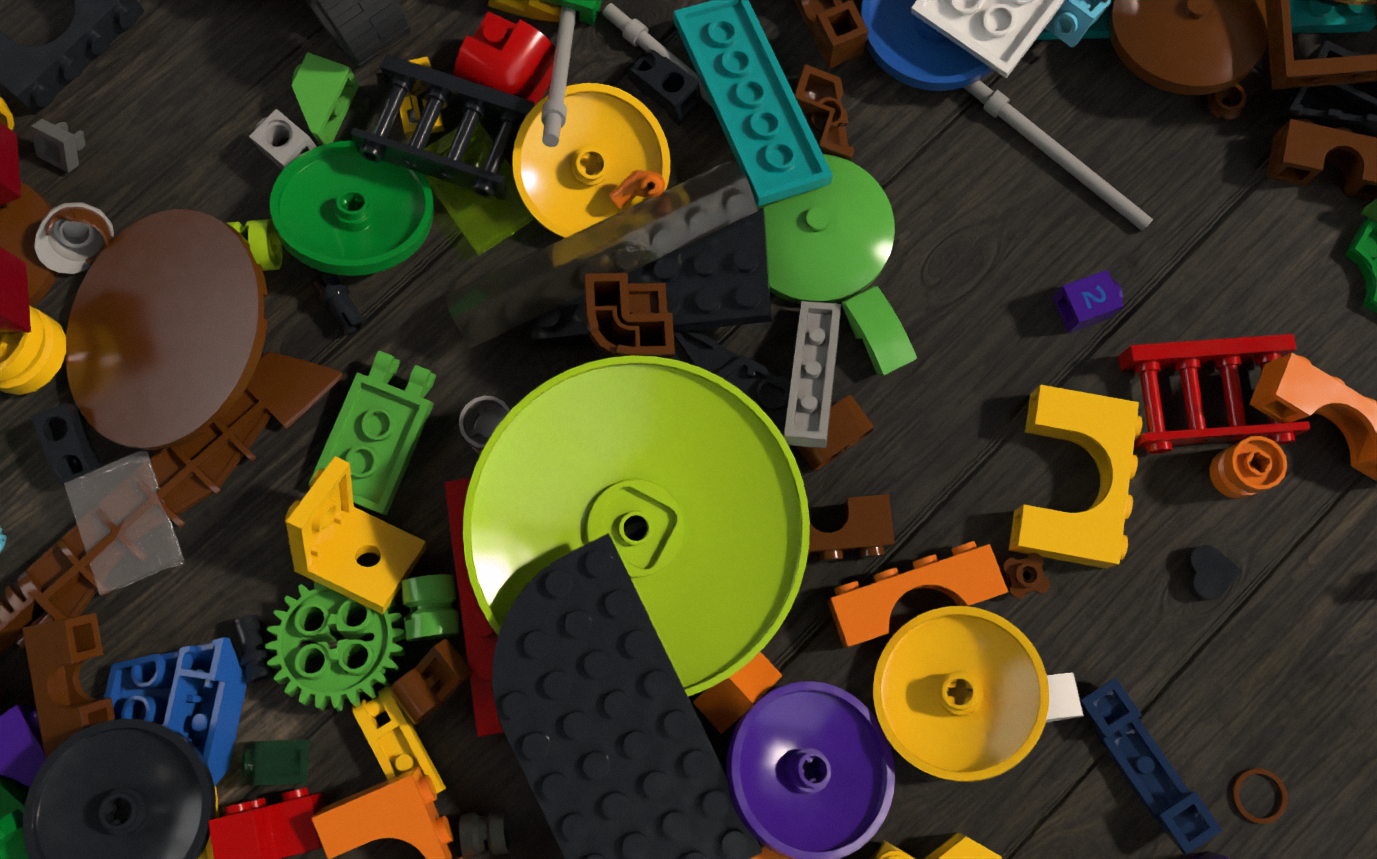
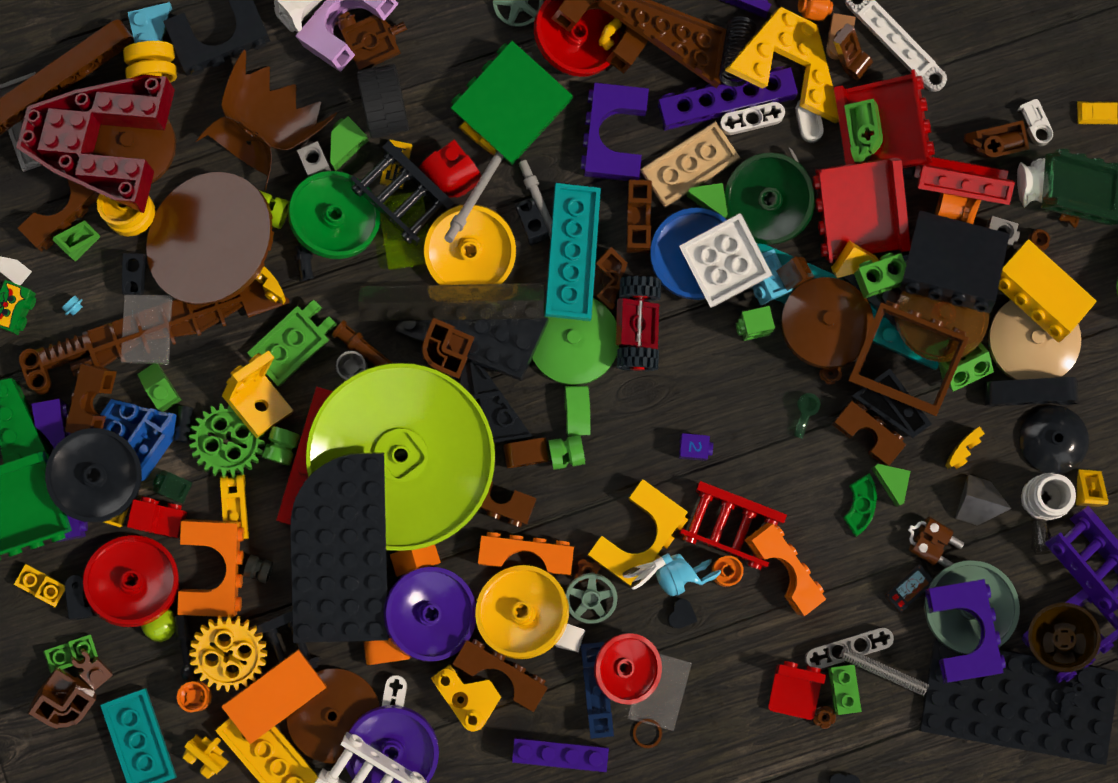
camera: 20 degrees right, 5 degrees up
dark grey tile [31,119,86,173] -> none
light grey piece [34,202,114,274] -> none
reddish brown plate [388,639,472,725] -> none
orange arm [609,170,665,209] -> none
light grey plate [784,301,841,448] -> none
light grey bar [963,80,1153,231] -> none
none -> bright green slope [137,362,182,412]
none -> reddish brown piece [195,49,337,190]
none -> yellow slope [256,266,286,304]
none -> reddish brown pin [331,320,393,366]
none -> reddish brown arch [453,639,548,712]
none -> bright green wheel [548,435,585,470]
none -> sand green wheel [566,572,618,624]
none -> red dish [594,633,662,705]
none -> plate [616,276,661,371]
none -> medium azure hair [622,553,721,596]
none -> clear piece [628,654,692,731]
none -> bright green brick [736,306,775,341]
none -> clear green plate [794,393,820,439]

